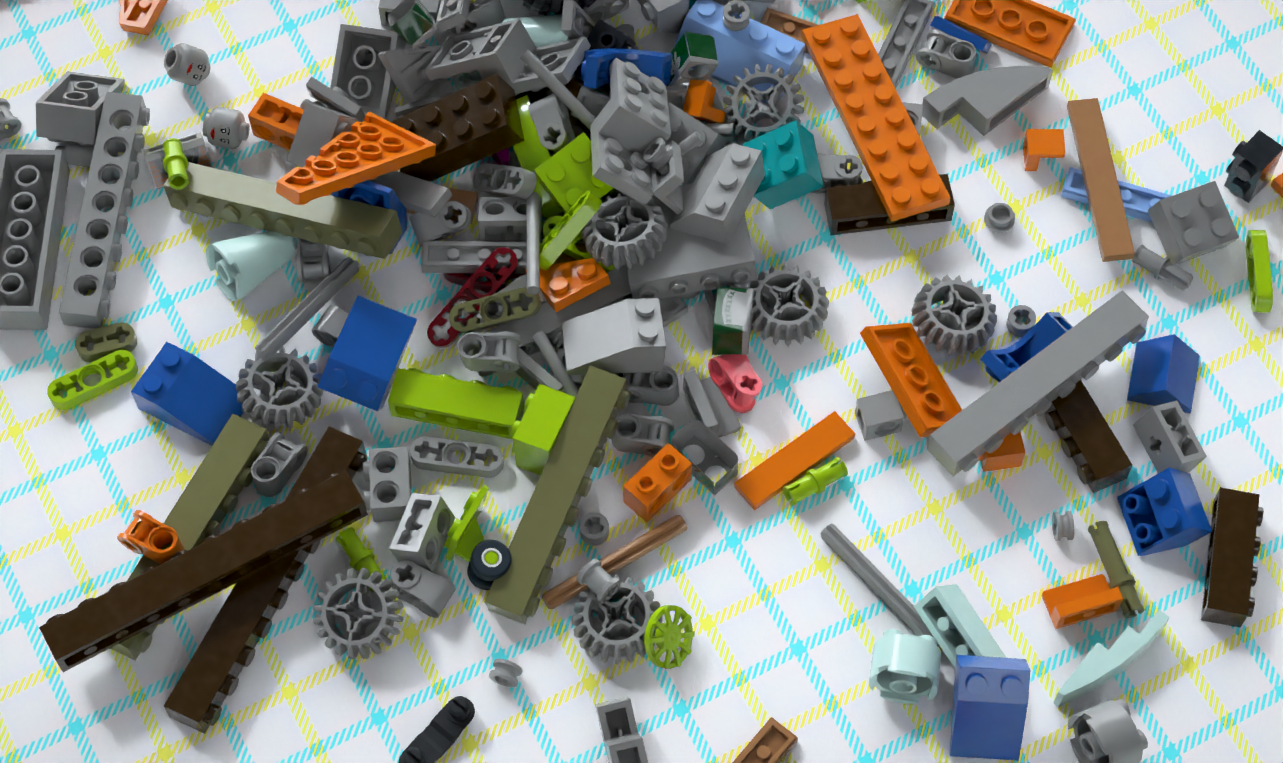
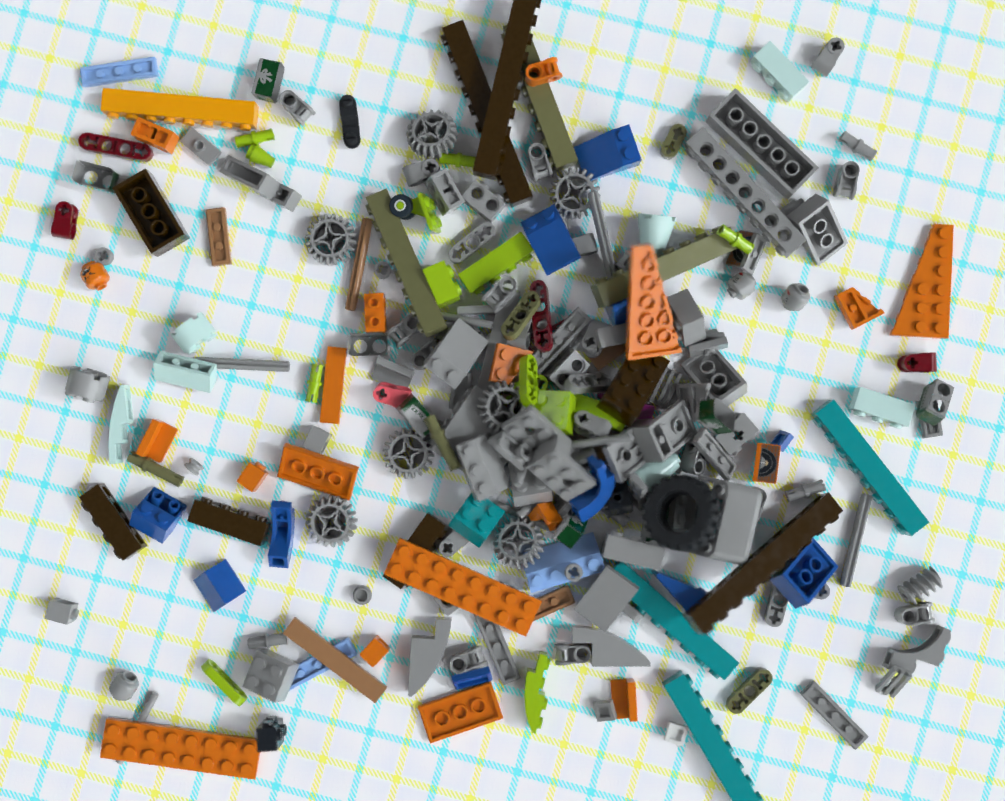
camera: 130 degrees right, 25 degrees up
lime beam [47,350,138,410] -> none
orange brick [248,92,304,151] -> none
light grey bush [488,659,523,688] -> none
light grey bar [526,192,540,295] -> none
light grey bush [576,558,622,603] -> none
lime wheel [644,605,695,669] -> none
light grey brick [927,290,1149,477] -> none
blue slope [949,655,1031,761] -> none
light grey bush [1006,305,1036,337] -> none
light grey brick [1133,401,1207,473] -> none
none -> olive pin [423,414,461,472]

